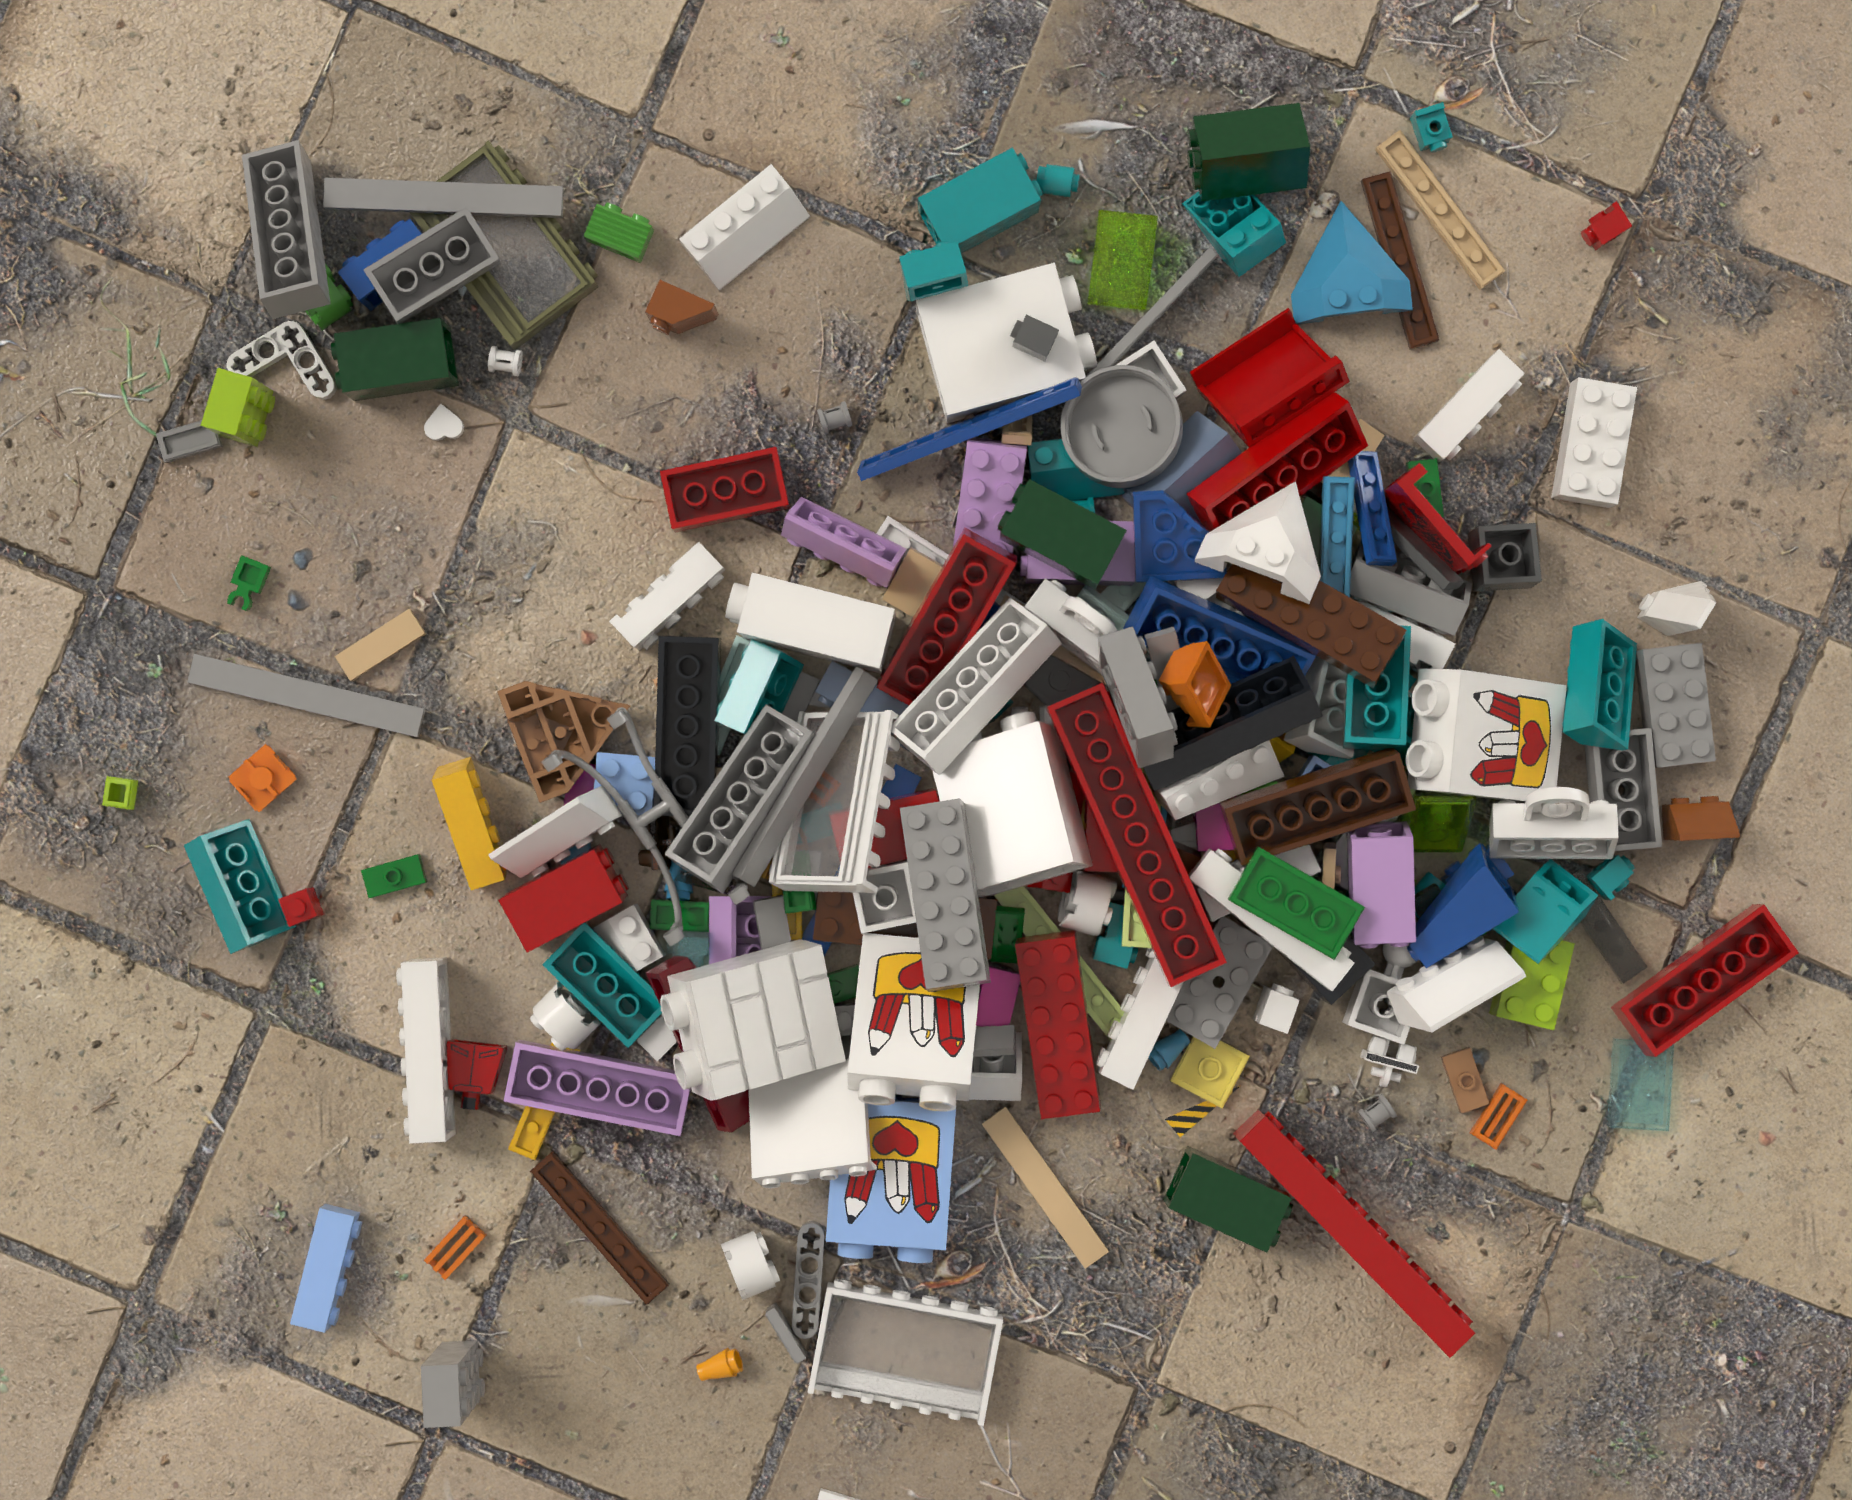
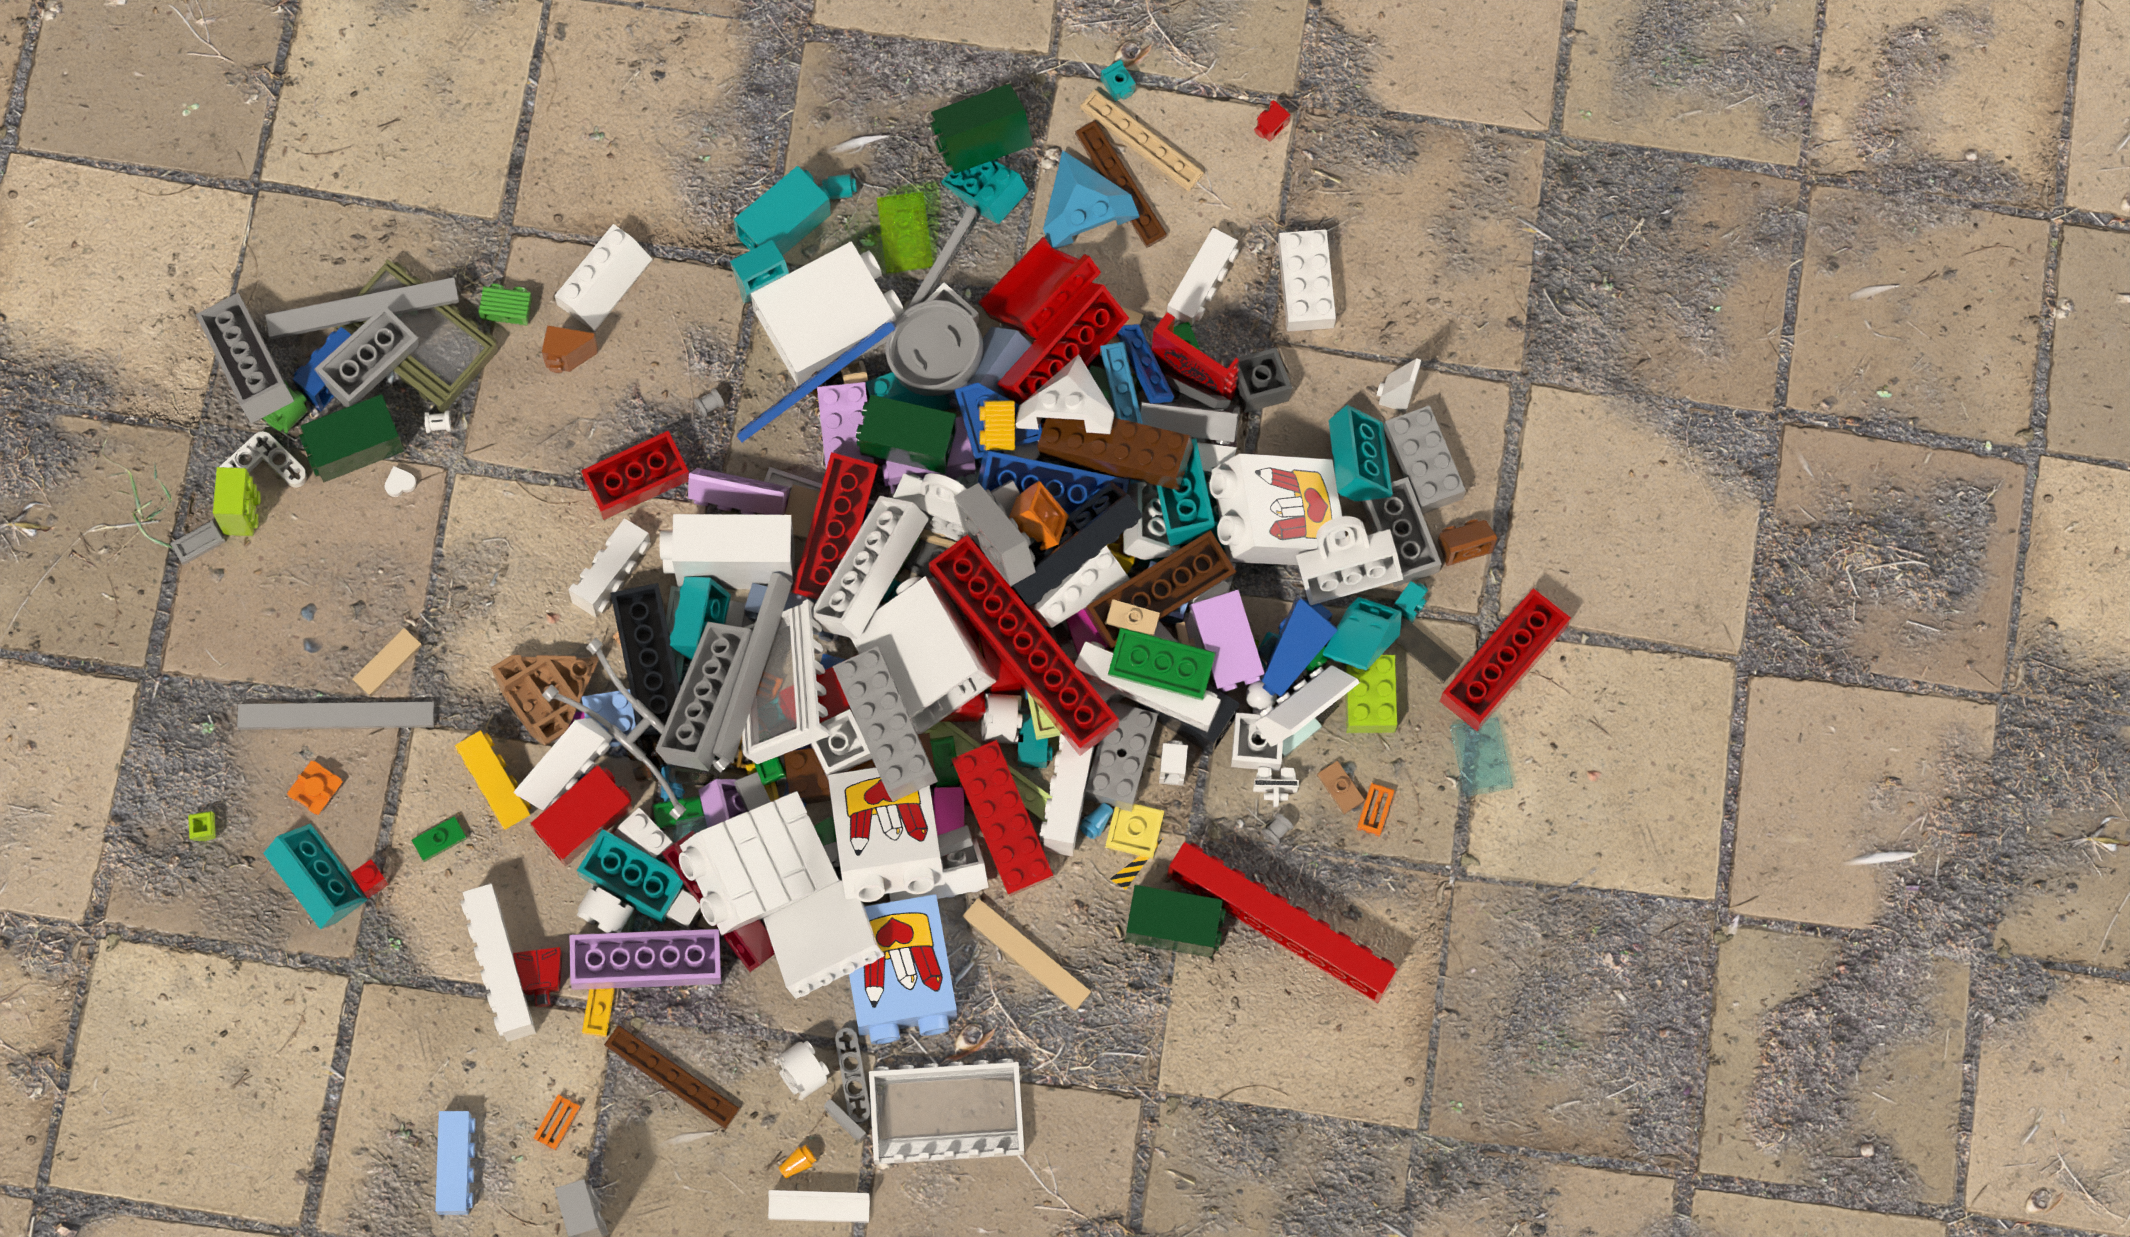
camera: 15 degrees left, 15 degrees down
green plate [227,555,271,611] -> none
dark grey brick [1010,314,1059,362] -> none
clear neon green slope [1400,796,1476,852] -> none
none -> white panel [768,1190,870,1223]
none -> yellow brick [979,400,1015,450]
none -> tan plate [1105,600,1160,636]

